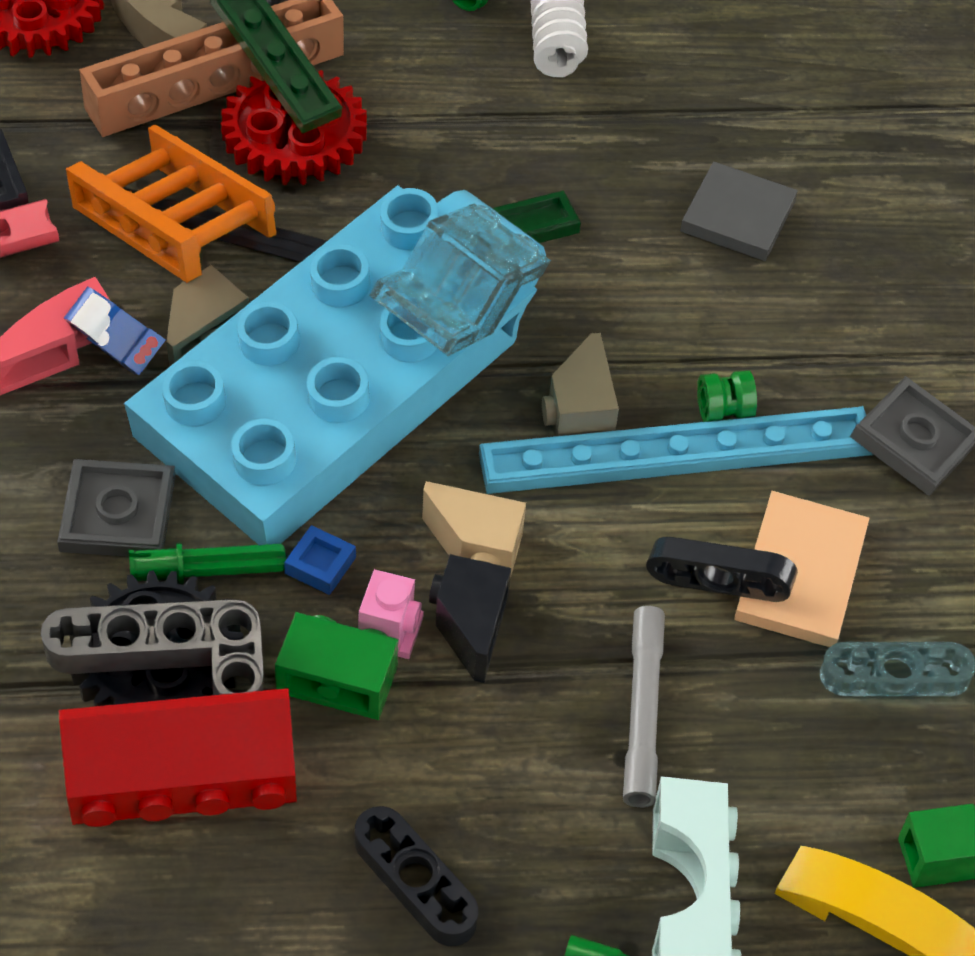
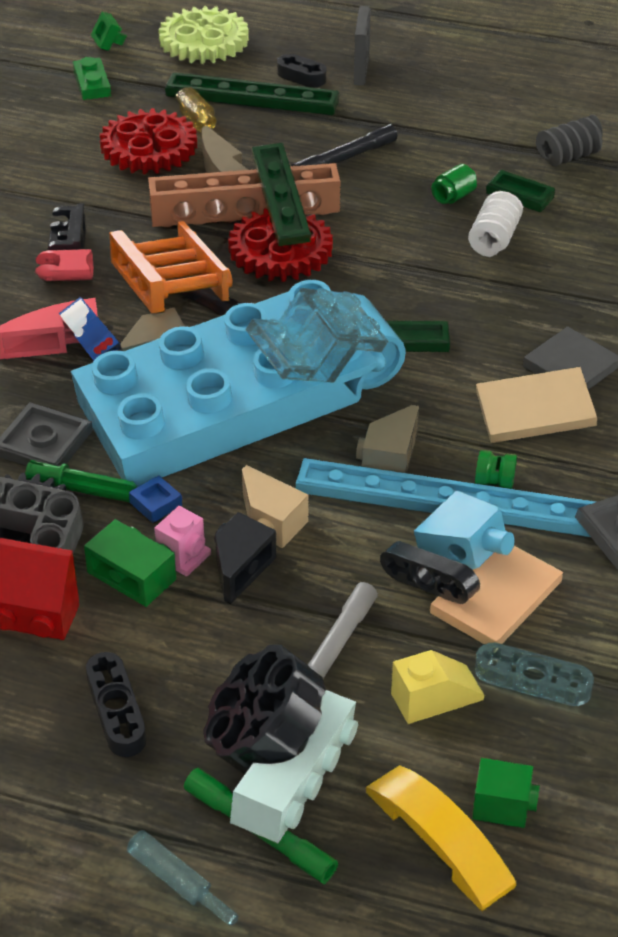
camera: 25 degrees right, 10 degrees down
none -> black connector [203,644,326,774]
none -> light yellow slope [391,650,484,724]
none -> medium azure torso [414,491,515,569]
none -> tan tile [476,367,597,443]

